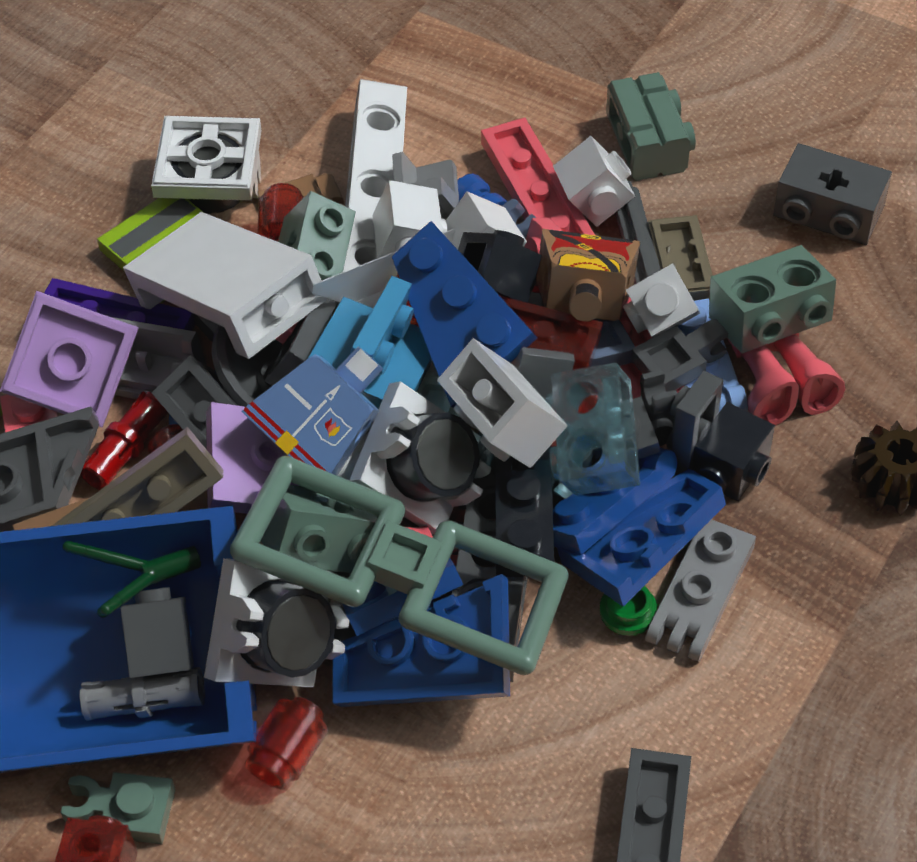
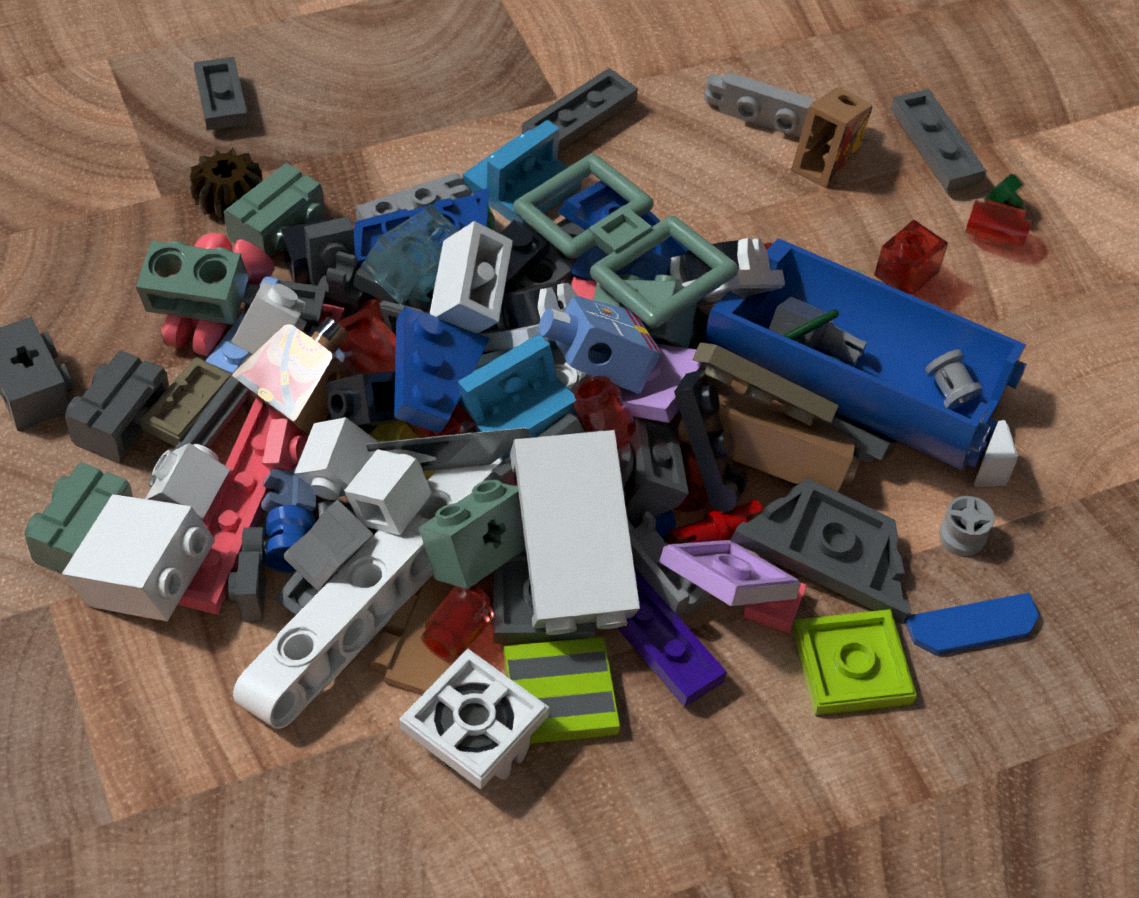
camera: 150 degrees left, 0 degrees up
none -> white piece [62,494,215,621]
none -> dark grey brick [65,350,169,463]
none -> sand green brick [224,162,325,257]
none -> dark grey plate [228,527,267,621]
none -> dark azure bracket [462,120,581,227]
none -> clear red brick [574,376,636,449]
none -> black plate [674,370,748,512]

